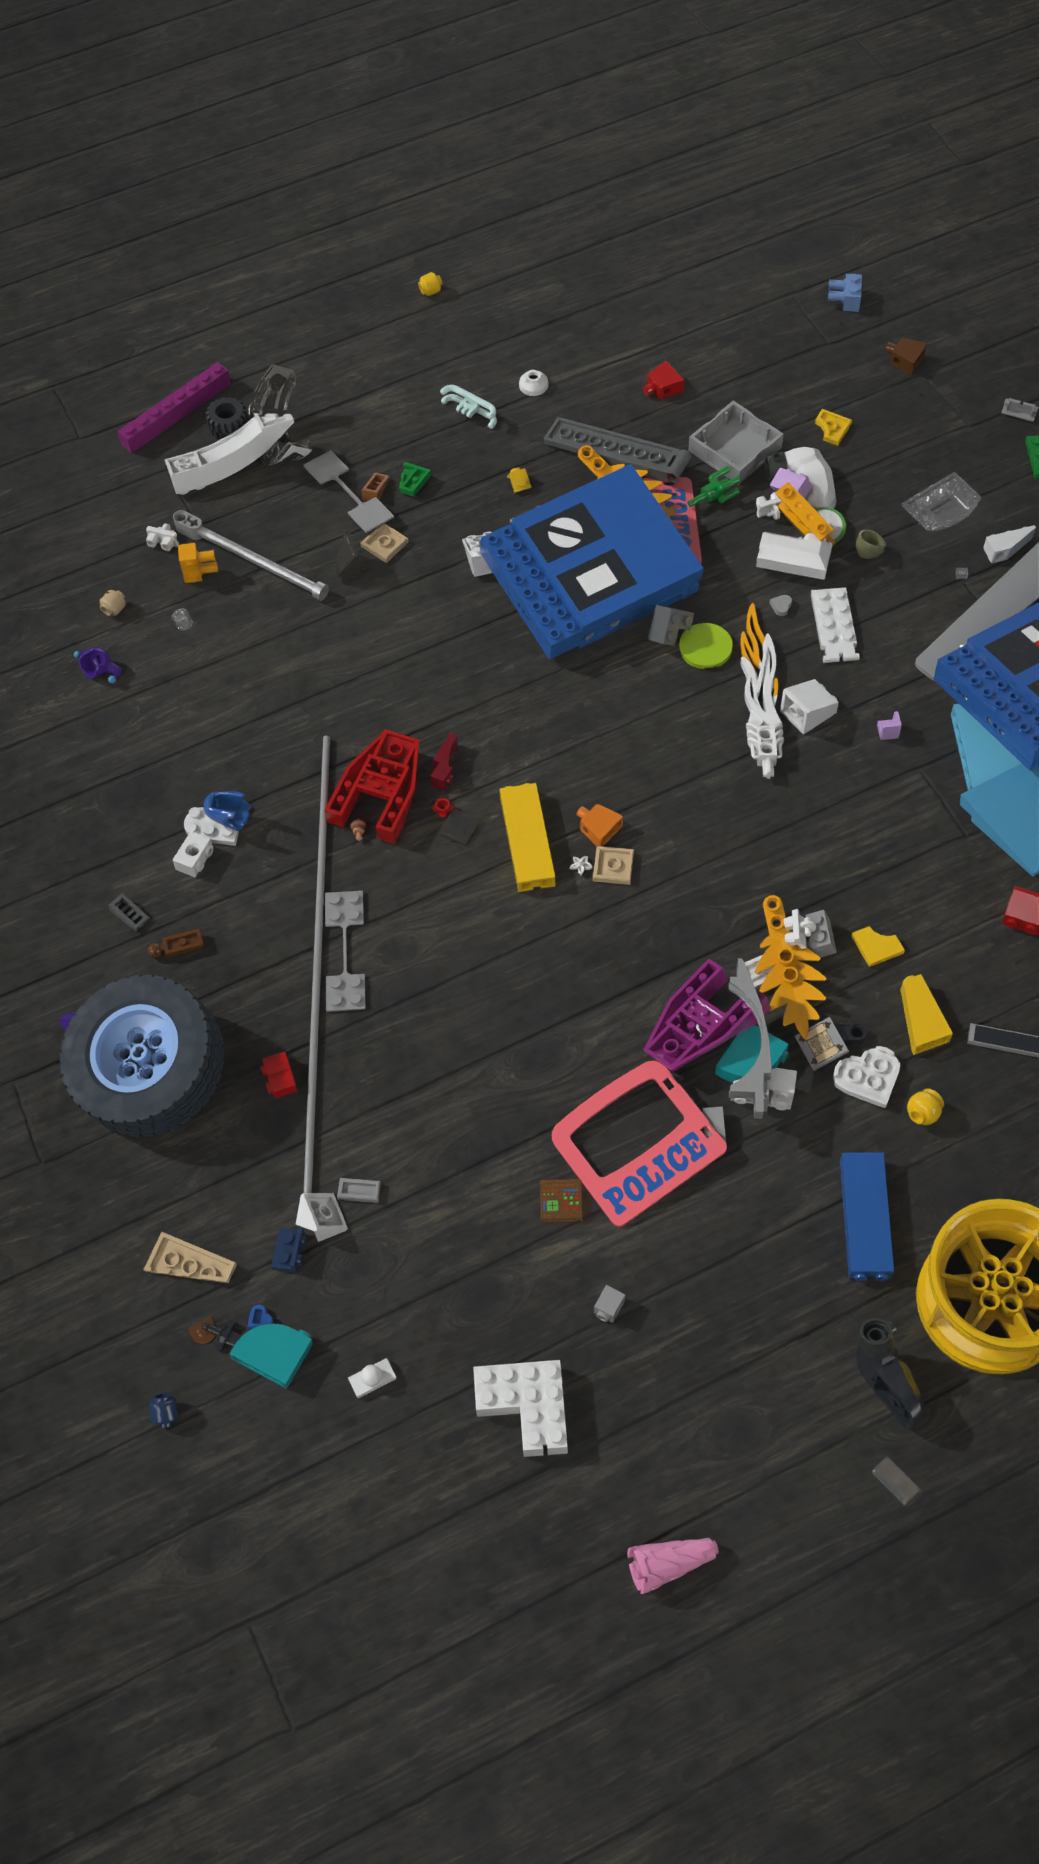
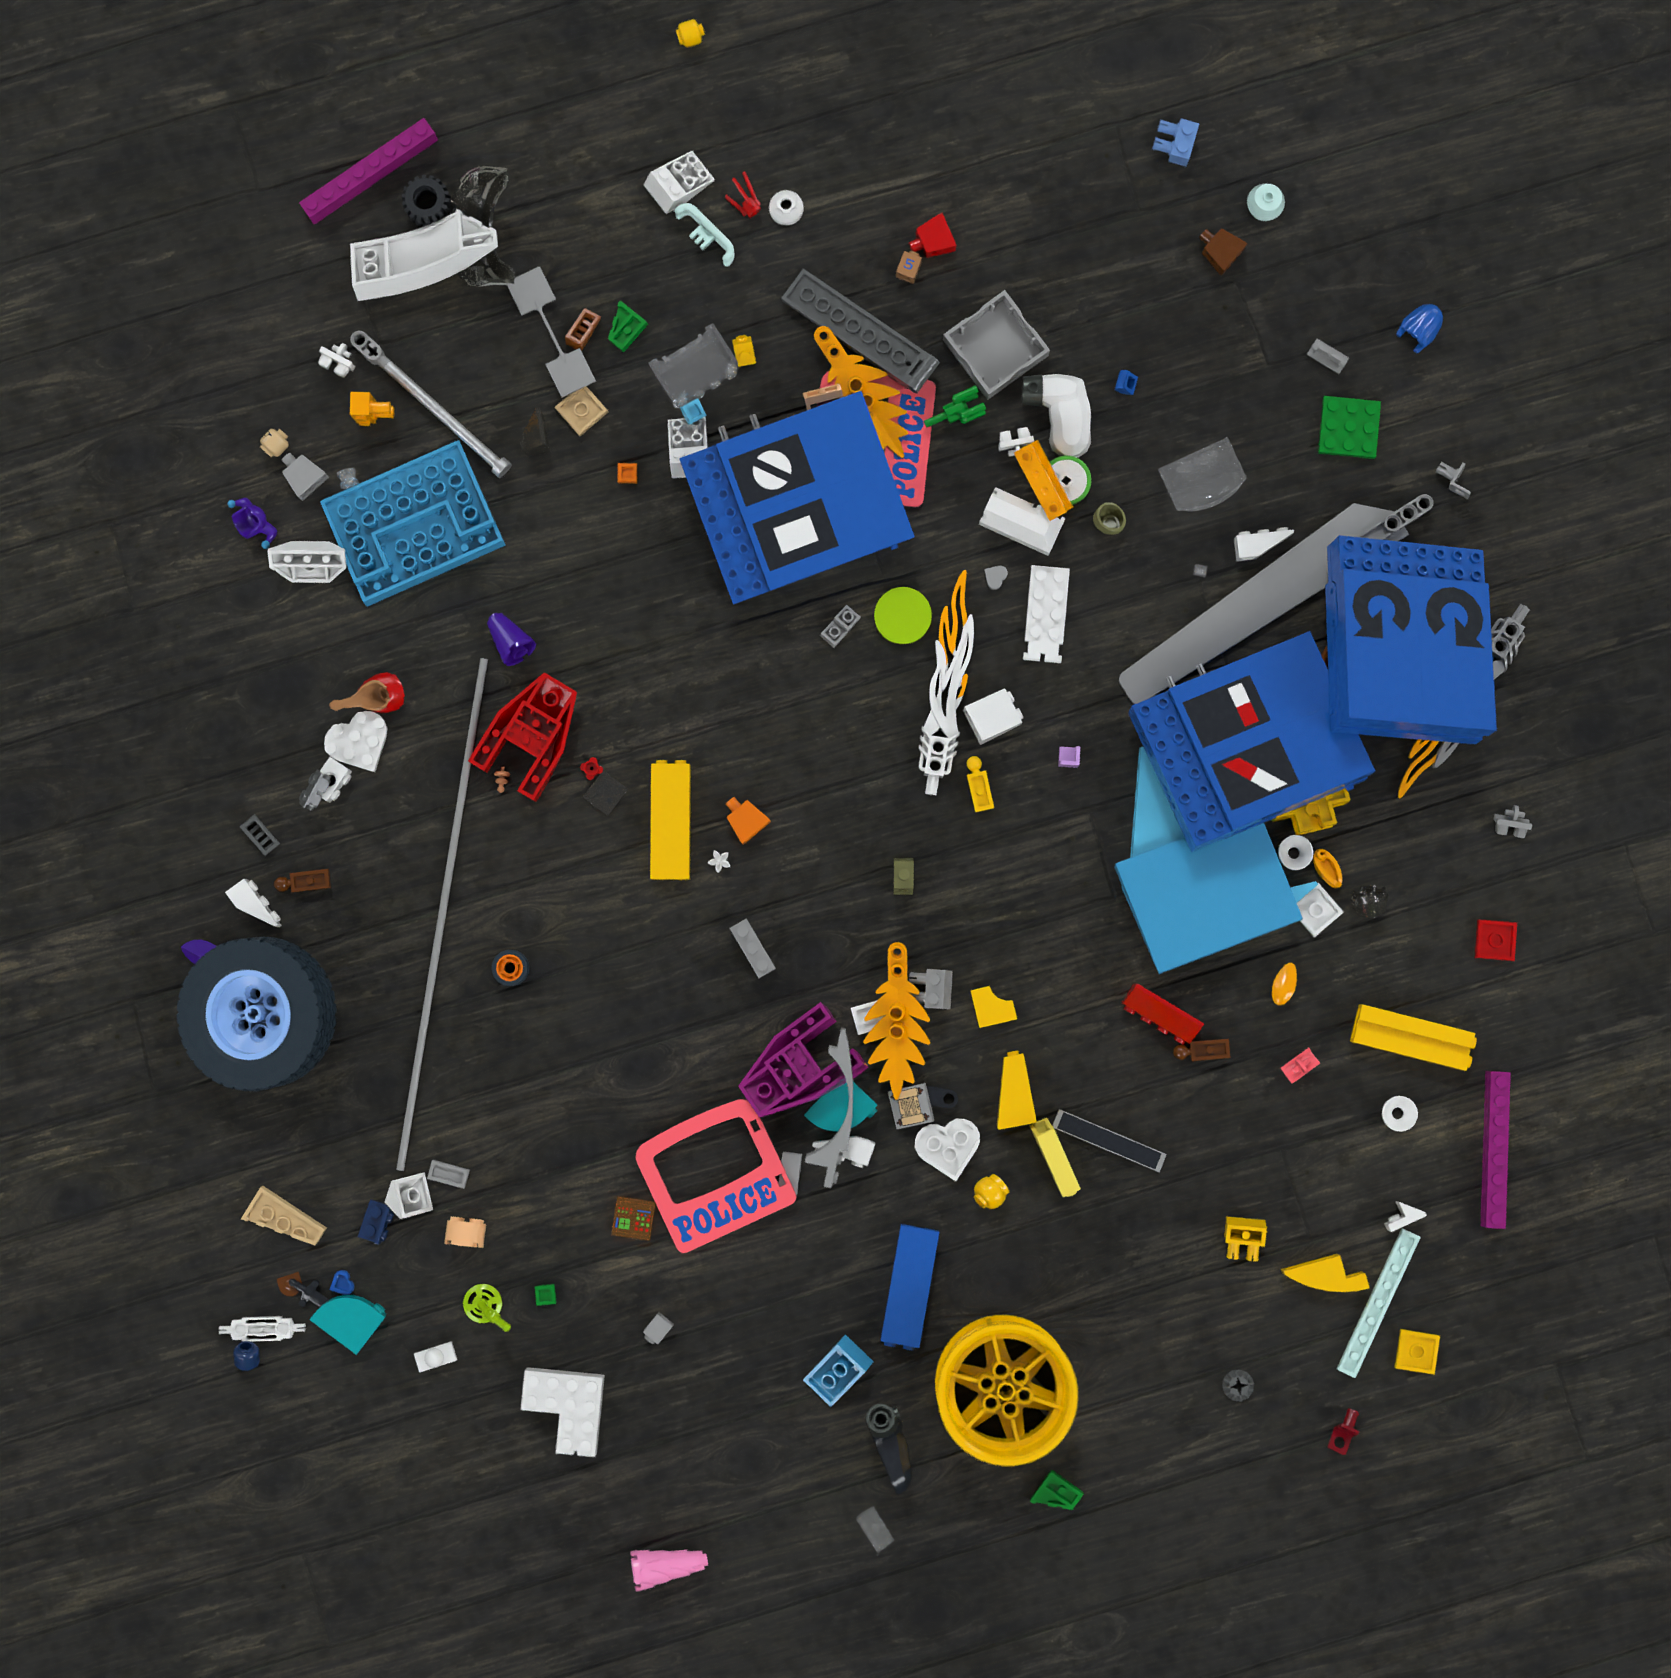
camera: 10 degrees right, 25 degrees up
blue hair [203,791,251,831] -> none
red brick [260,1052,297,1098] -> none
light grey hinge [325,891,365,1012] -> none
dark red slope [431,733,458,792] -> none
tan tile [593,846,634,885] -> none
dark grey brick [648,605,694,646] -> none
lavender brick [770,468,813,498] -> none
white hips [784,909,816,949] -> none
yellow tile [815,409,852,446] -> none
none -> white piece [219,1316,306,1342]
none -> white slope [225,879,282,927]
none -> white wedge [268,541,346,583]
none -> light grey torso [282,453,329,501]
none -> dark grey hinge [299,769,331,811]
none -> dark azure slope [320,440,506,606]
none -> hat [329,672,404,713]
none -> light nougat brick [444,1217,486,1248]
none -> lime dish [463,1284,510,1331]
none -> dark purple cone [487,613,536,666]
none -> wheel [491,950,530,986]
none -> green tile [535,1284,557,1306]
none -> orange tile [618,463,637,483]
none -> white slope [644,151,715,214]
none -> clear windscreen [648,323,739,410]
none -> medium azure tile [680,398,707,424]
none -> red plant [725,172,761,218]
none -> light grey arch [730,919,776,979]
none -> dark azure slope [803,1335,874,1407]
none -> light grey slope [820,605,861,648]
none -> olive torso [893,858,914,895]
none -> medium nougat brick [896,251,922,284]
none -> yellow plate [967,756,994,813]
none -> light yellow slope [1029,1117,1081,1197]
none -> blue brick [1115,370,1138,395]
none -> light aqua cone [1247,184,1285,221]

